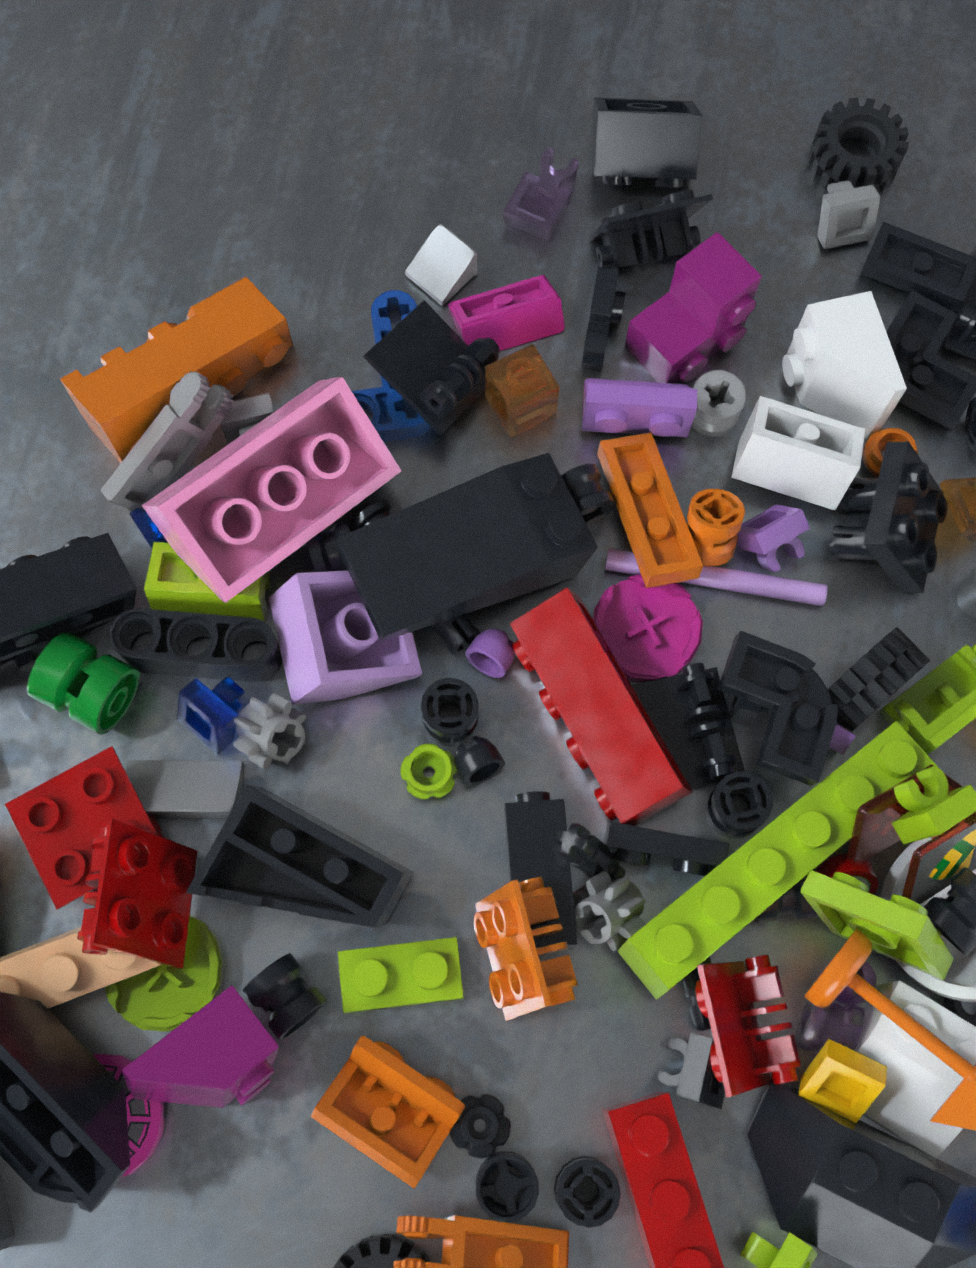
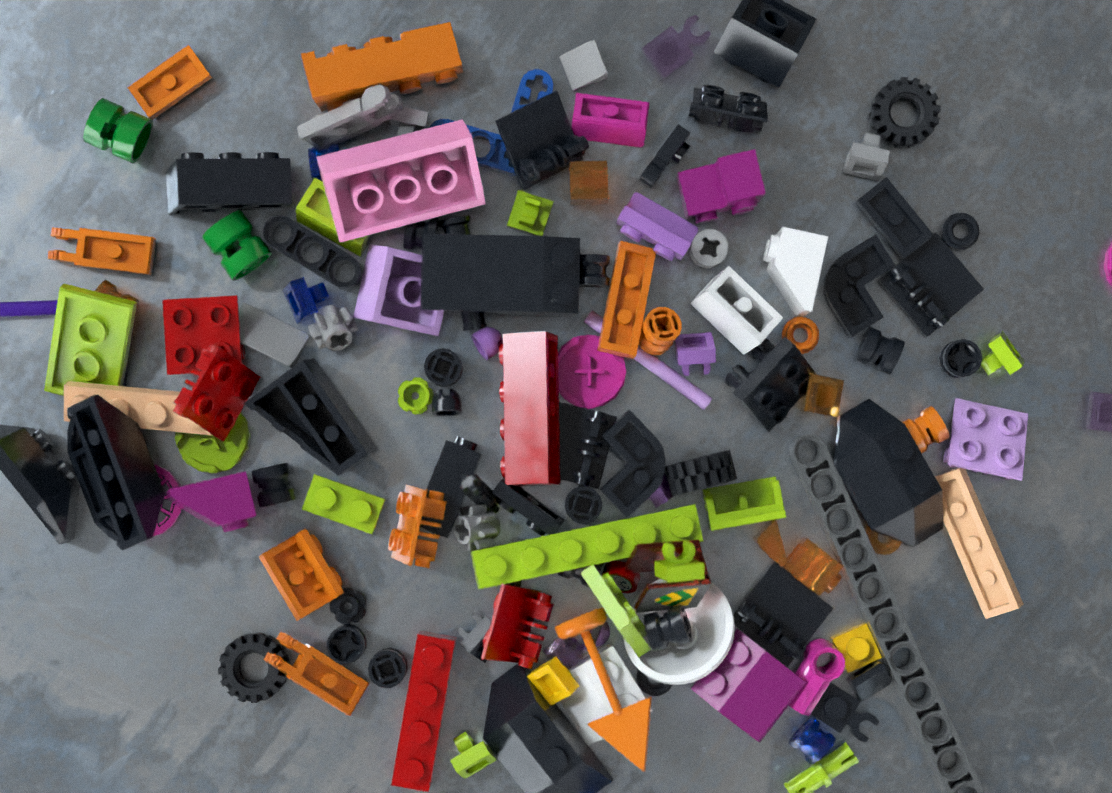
camera: 25 degrees right, 15 degrees up
none -> lime tile [507,190,554,236]

